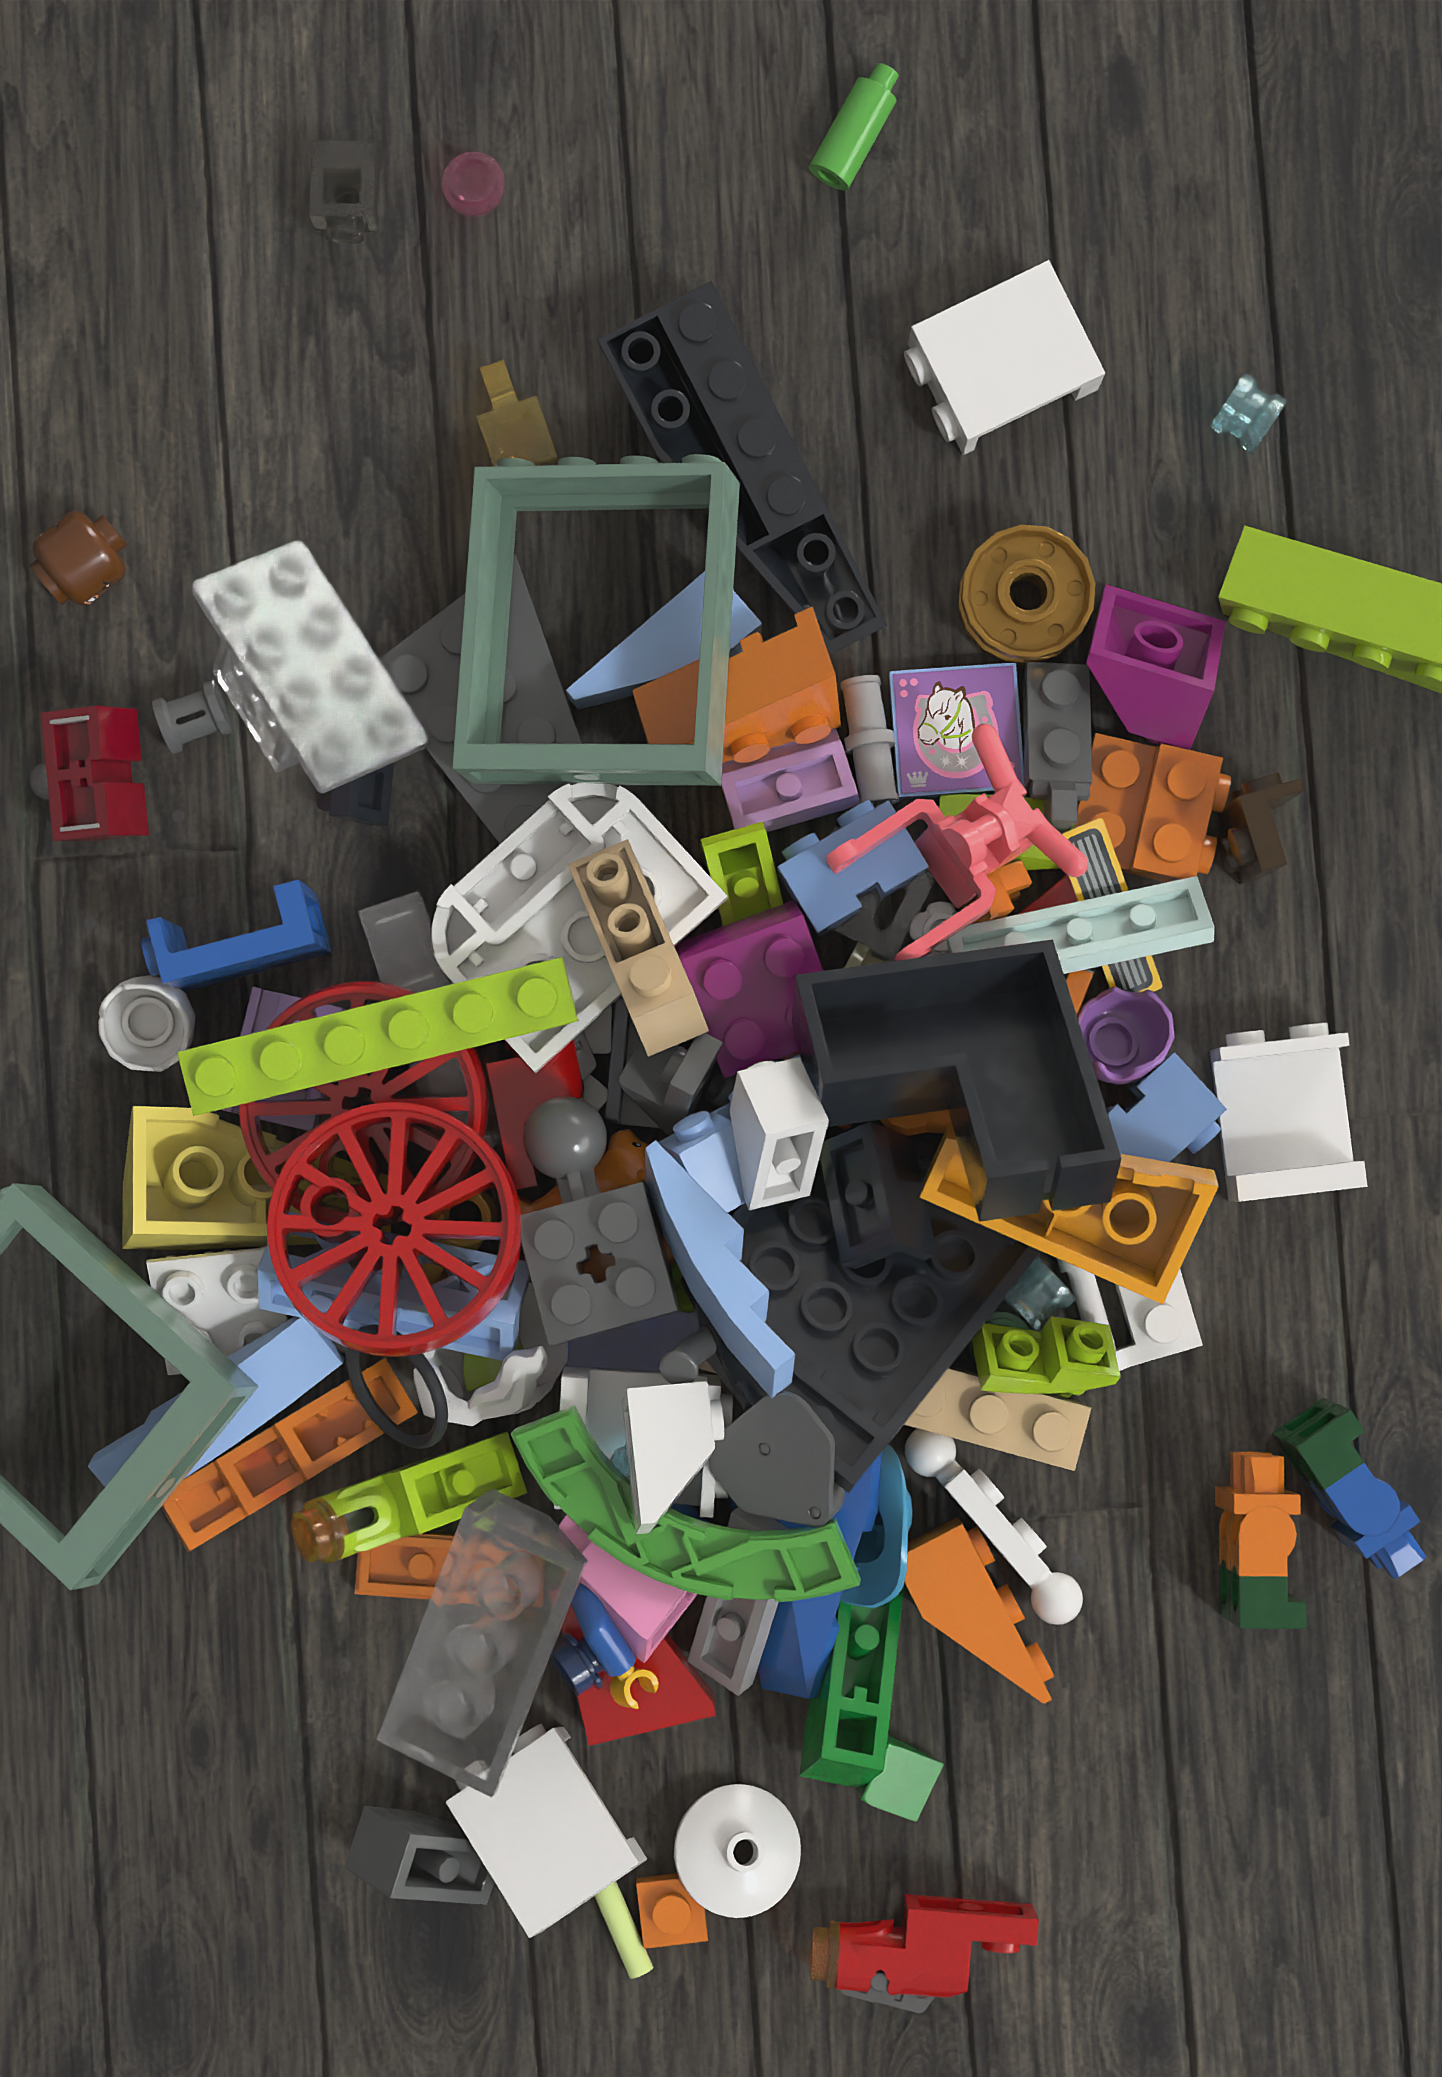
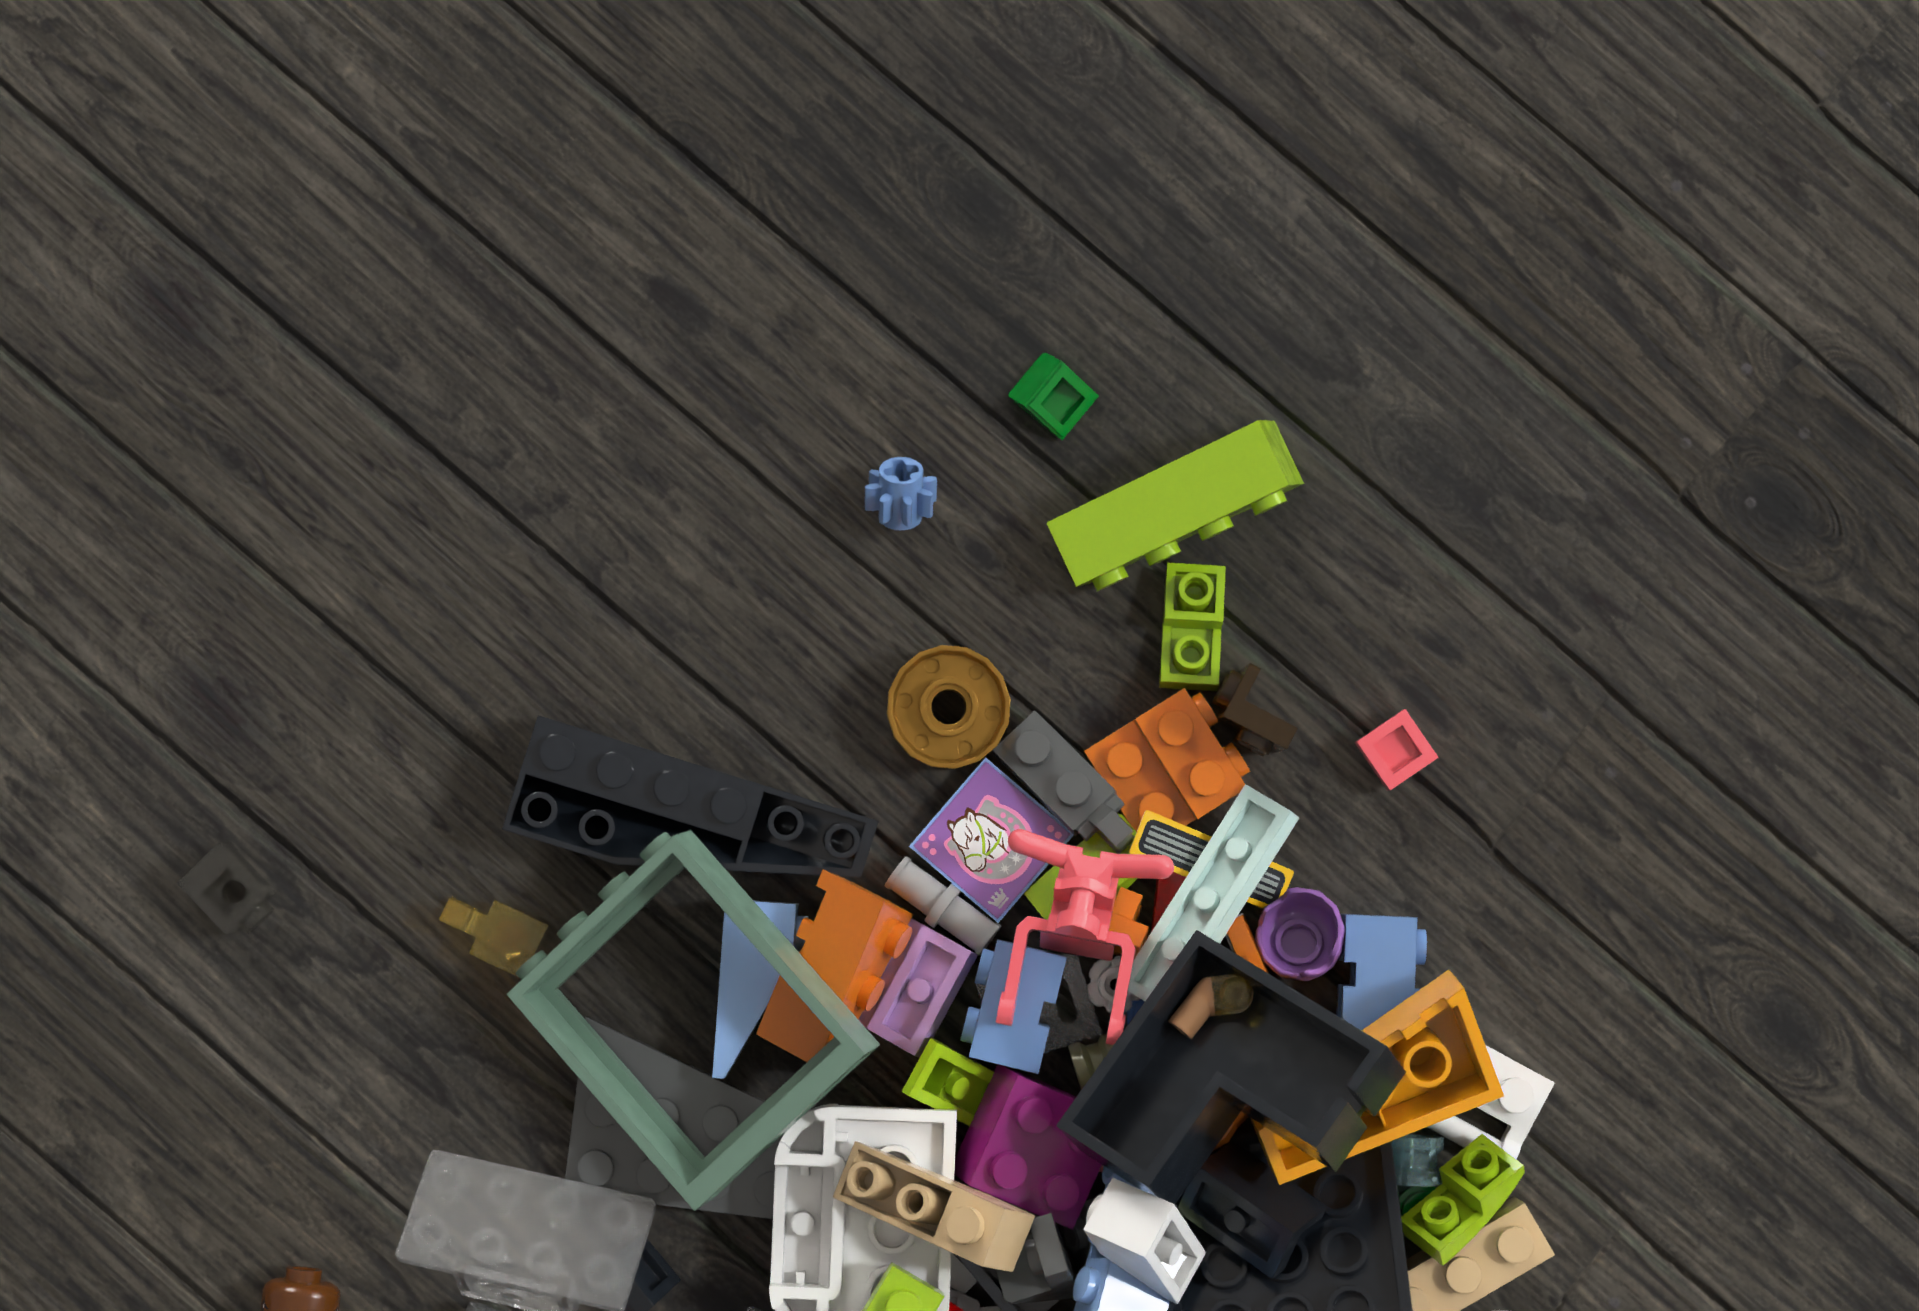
camera: 50 degrees left, 0 degrees up
clear pink plate [442,152,505,216] -> none
bright green cylinder [809,63,899,191] -> none
white panel [904,260,1105,455] -> none
magenta slope [1086,584,1226,750] -> none
white panel [1209,1023,1367,1202] -> none
clear light blue wheel [1210,373,1288,454] -> none
orange hips [1215,1452,1307,1629] -> none
hips [1271,1398,1426,1579] -> none
none -> medium blue gear [865,457,937,530]
none -> green slope [1009,353,1099,440]
none -> lime slope [1159,562,1226,691]
none -> arm [1168,974,1254,1040]
none -> coral plate [1354,709,1439,791]

